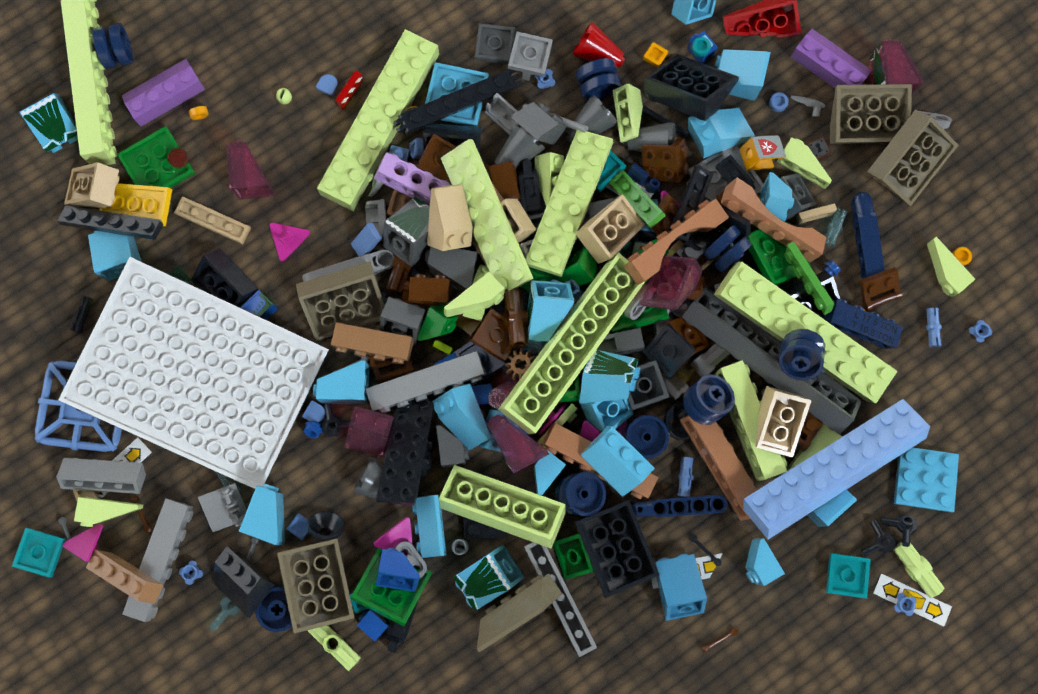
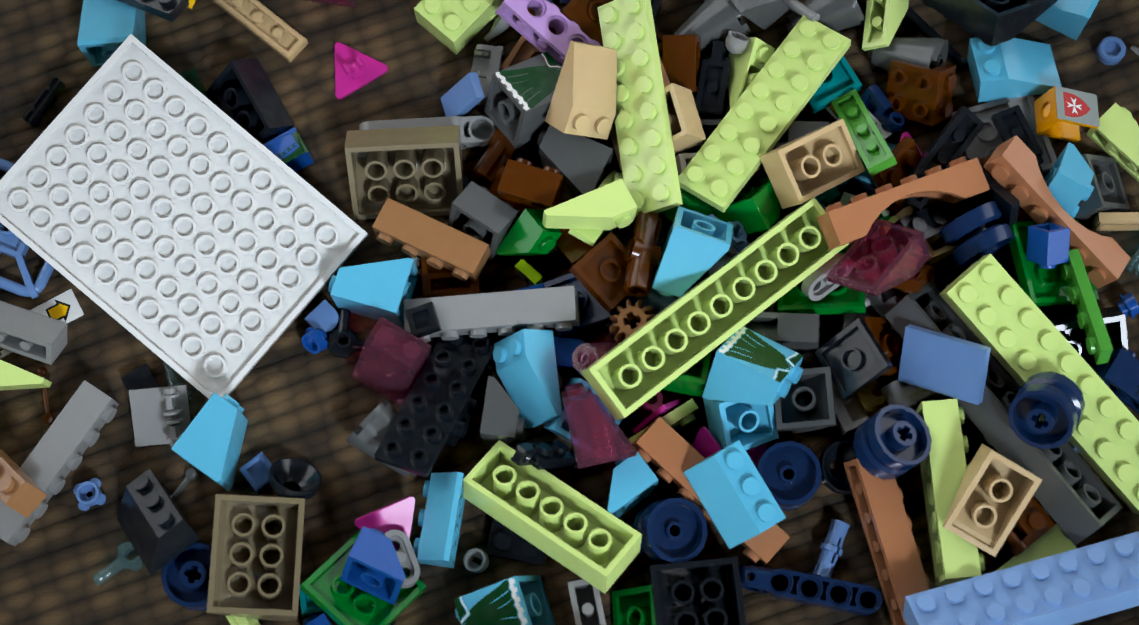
camera: 25 degrees right, 5 degrees down
none -> black tile [121,364,160,392]
none -> black tile [405,301,442,339]
none -> black hinge [510,440,577,470]
none -> light grey hinge [725,30,750,54]
none -> medium blue tile [898,324,991,405]
none -> blue brick [1026,222,1070,269]

